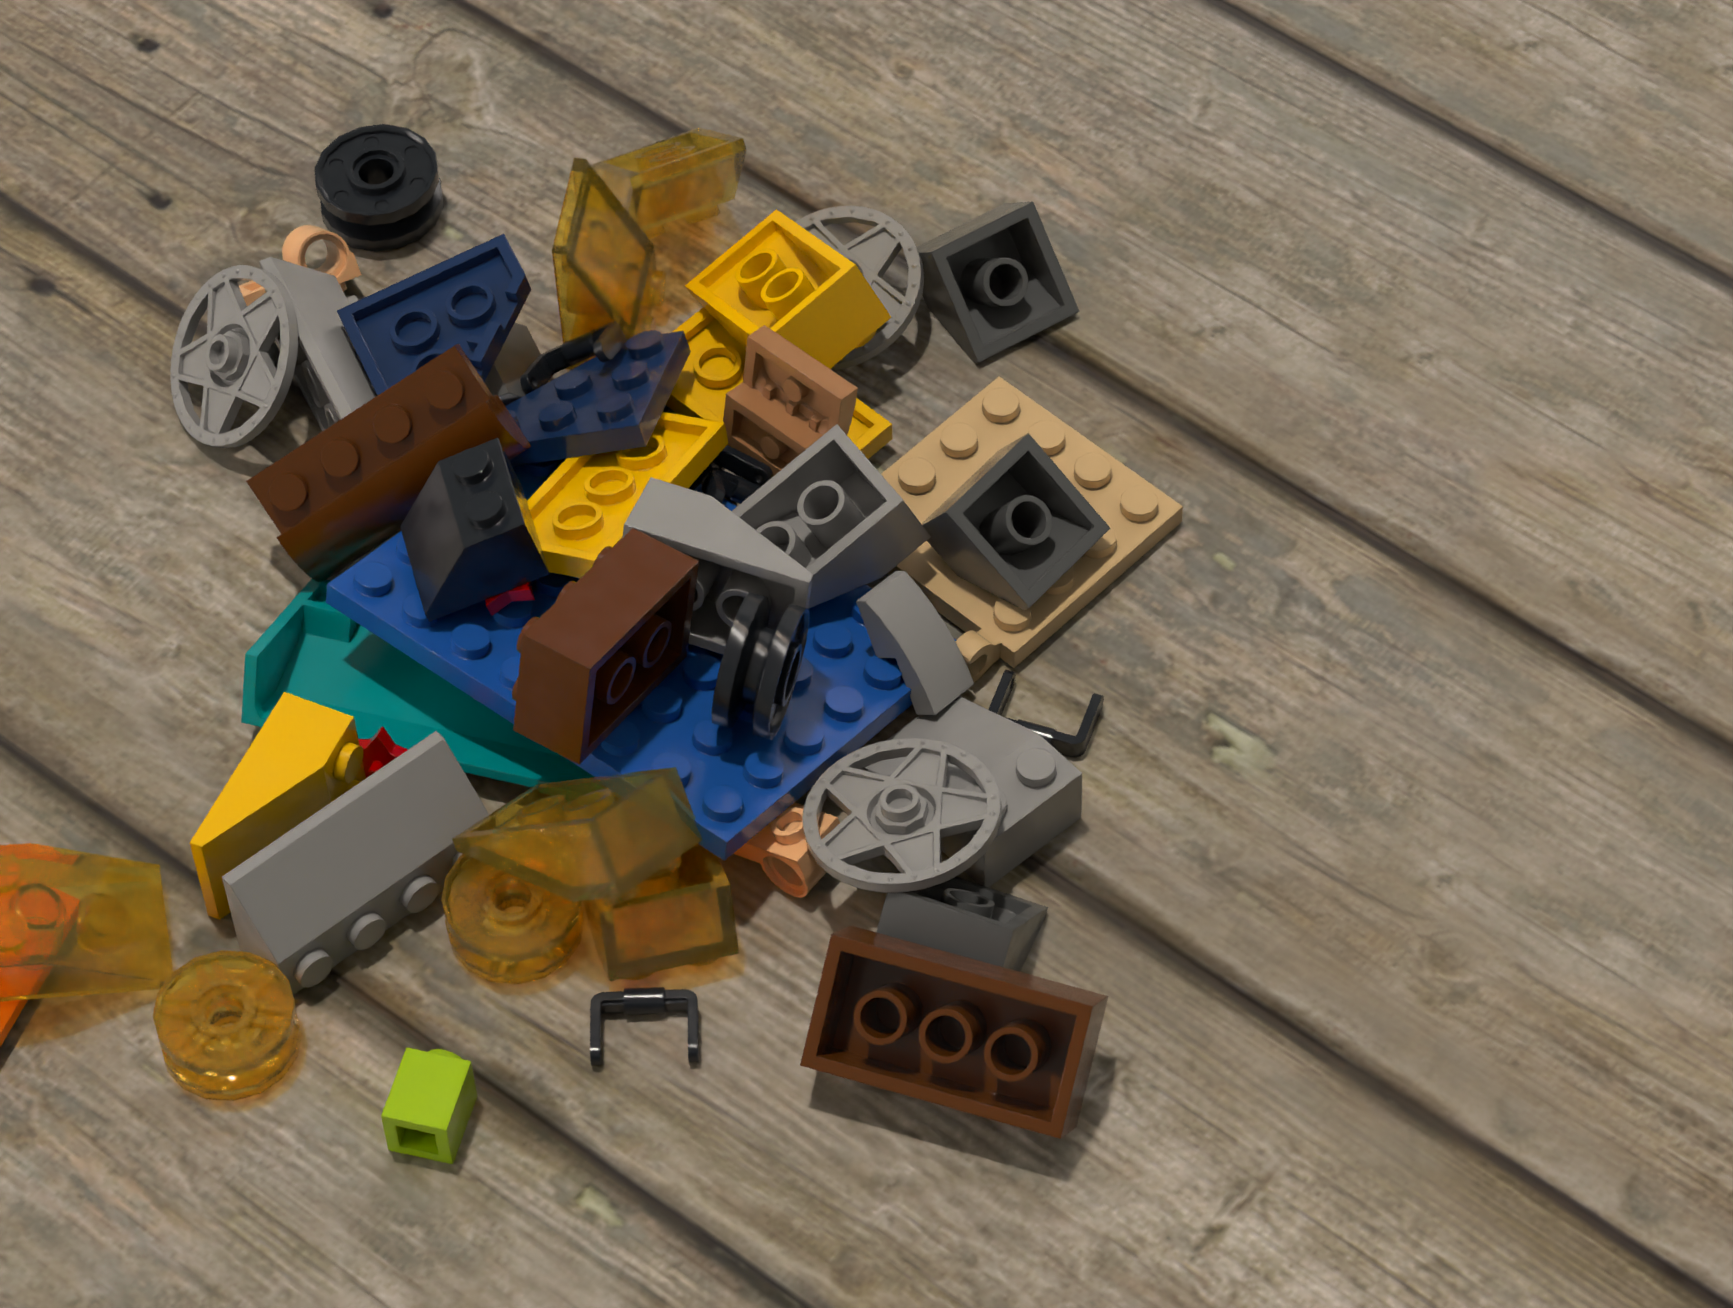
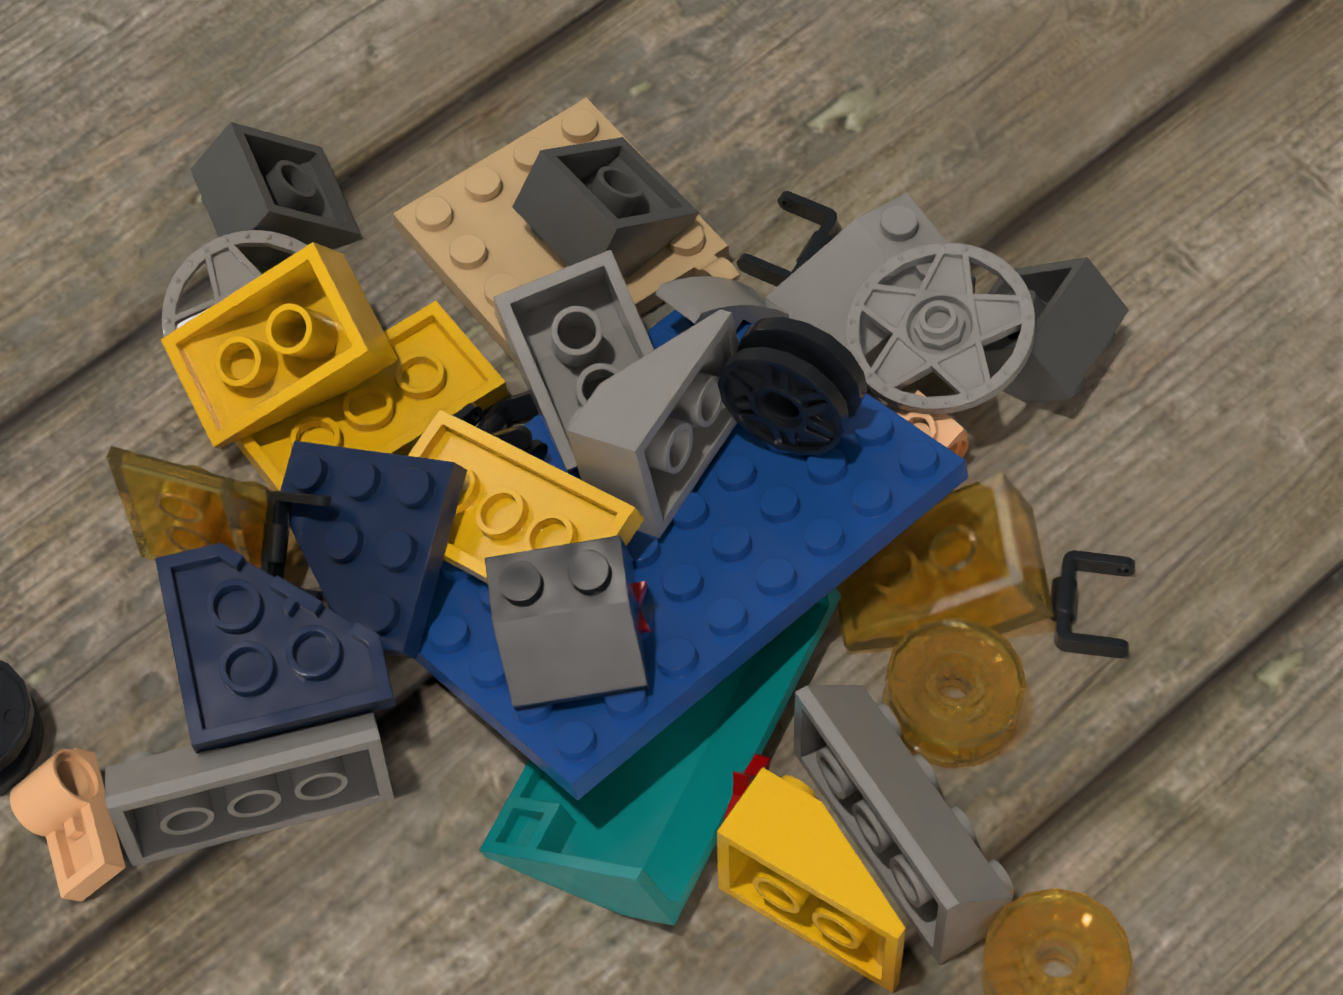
camera: 80 degrees left, 5 degrees up
light grey wheel [170,265,298,448] -> none
reddish brown brick [246,343,532,582] -> none
lime brick [381,1047,478,1164] -> none
clear yellow slope [452,767,703,906] -> none
reddish brown brick [512,528,699,765] -> none
clear yellow slope [589,128,747,243] -> none
medium nougat slope [723,325,858,475] -> none
reddish brown brick [800,925,1108,1139] -> none

